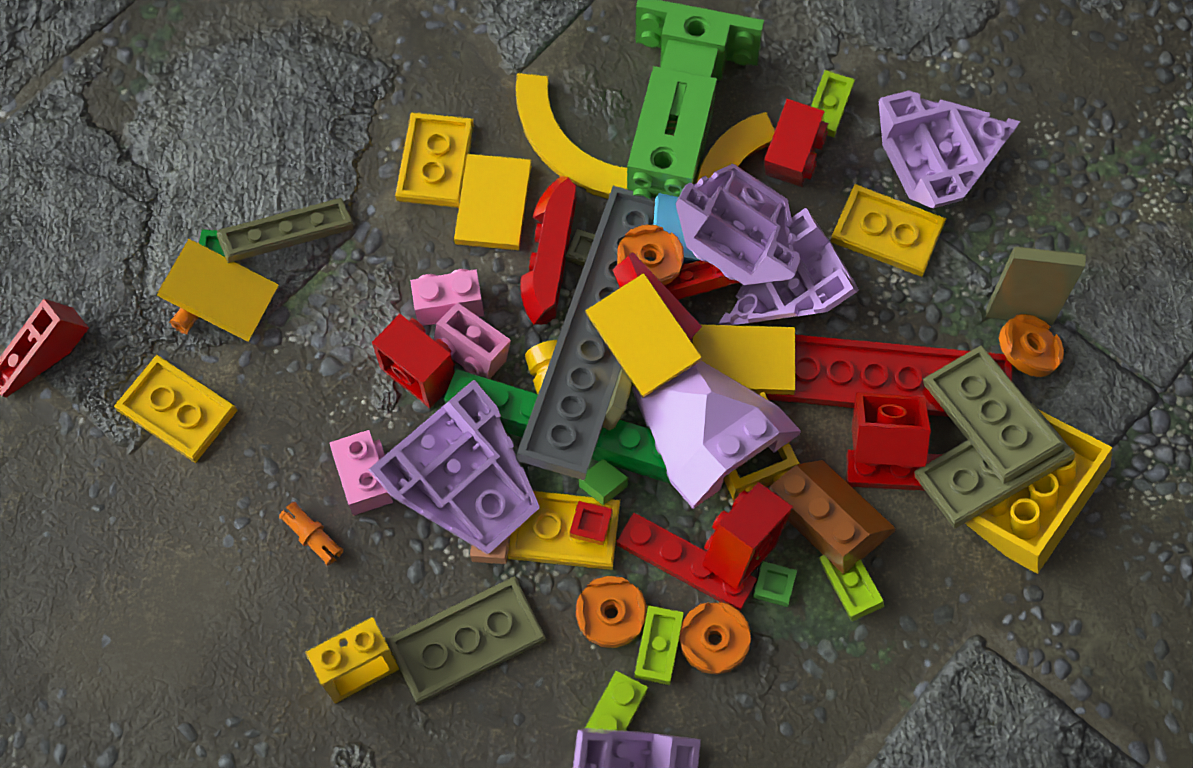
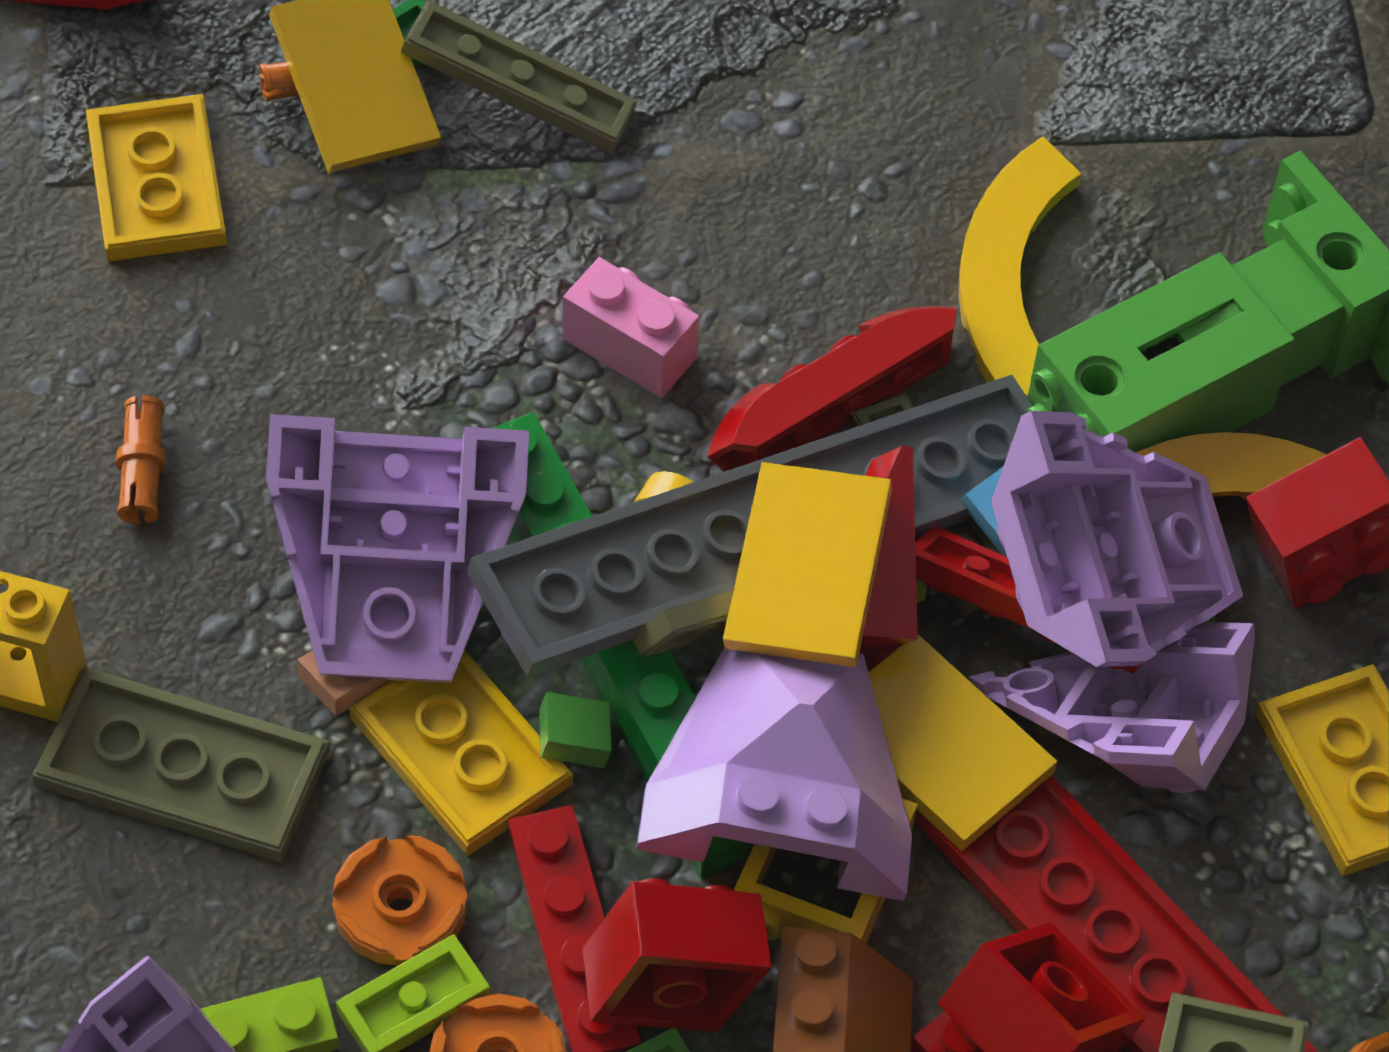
camera: 40 degrees right, 10 degrees down
bright pink brick [330,430,393,516] -> none
red brick [372,313,455,408] -> none
yellow tile [395,112,474,208] -> none
bright pink brick [434,302,511,379] -> none
yellow tile [454,154,531,250] -> none
red plate [569,501,613,546] -> none
orange plate [617,225,684,285] -> none

